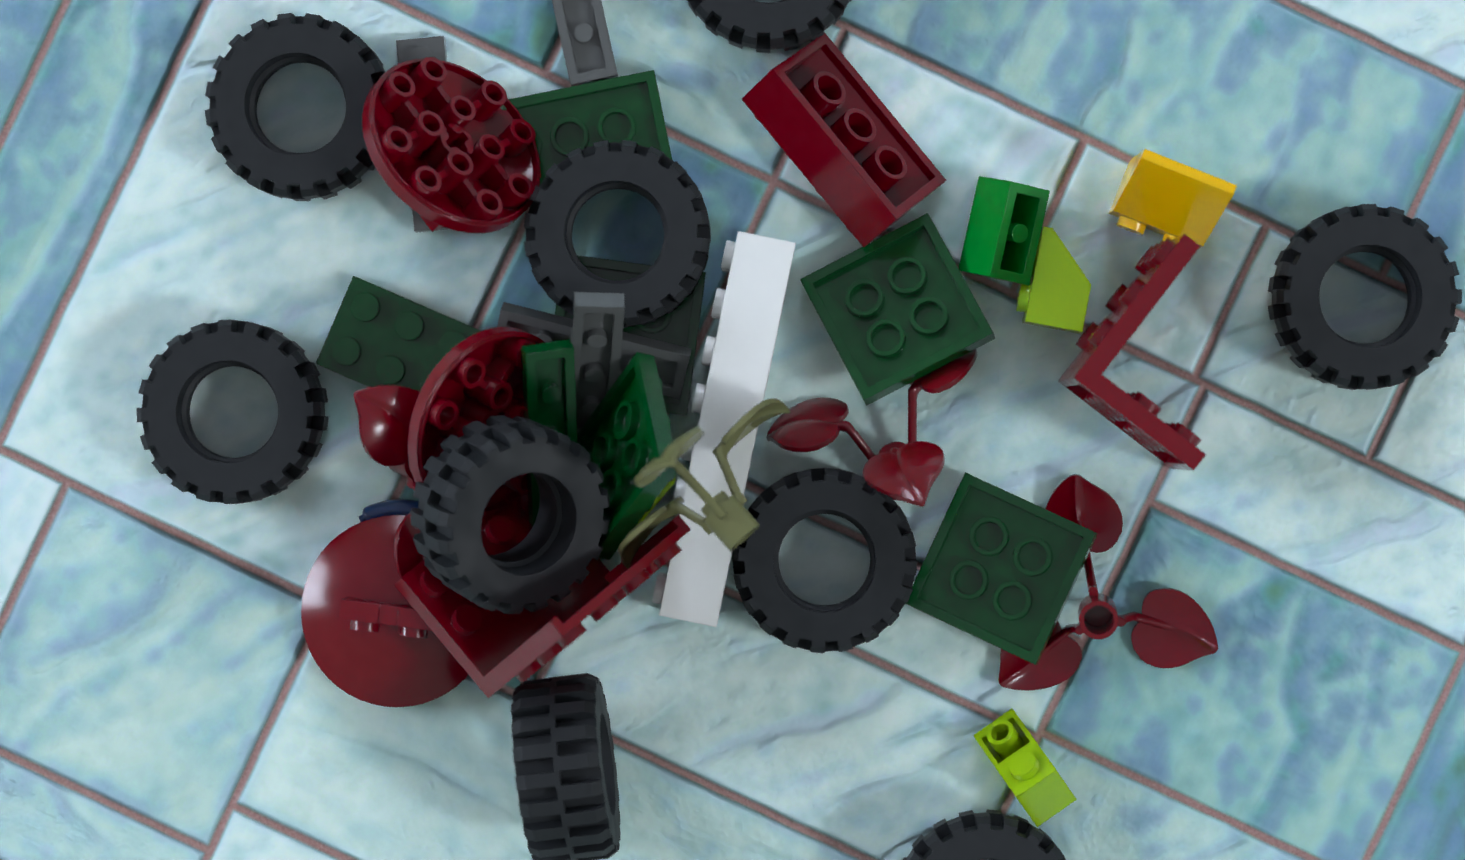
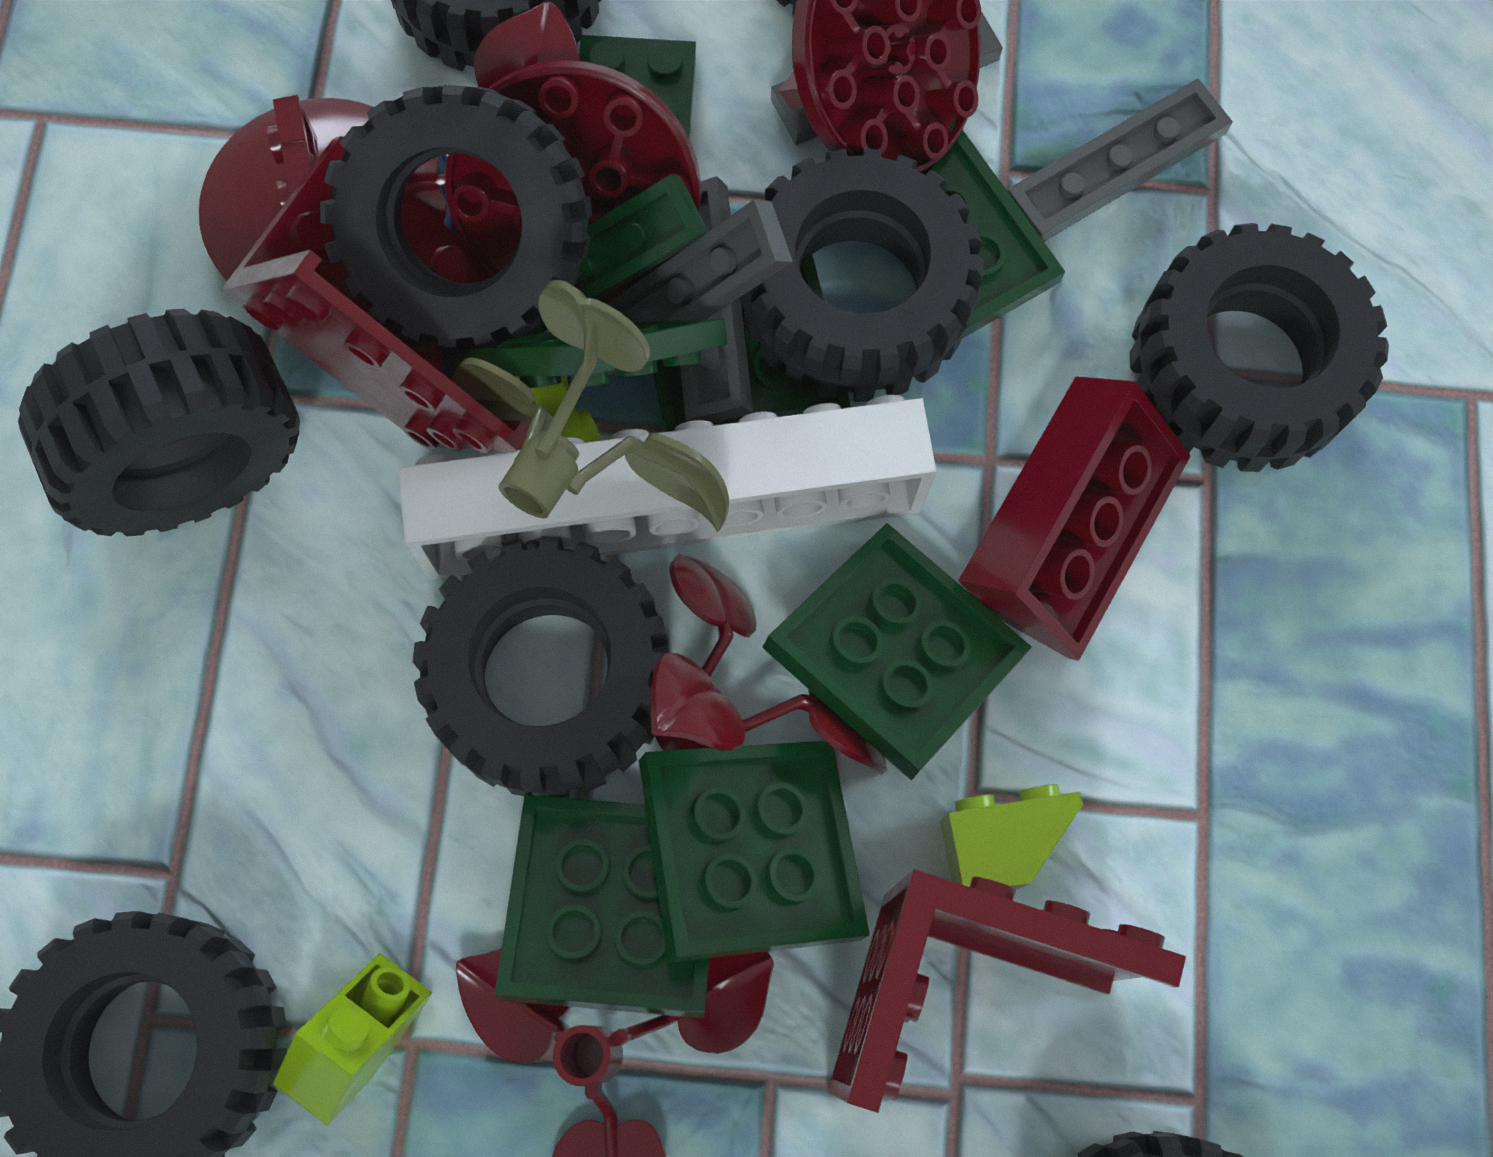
camera: 70 degrees right, 15 degrees down
green brick [958,176,1050,286] -> none
yellow slope [1109,149,1237,248] -> none
none -> dark green plate [638,741,870,963]

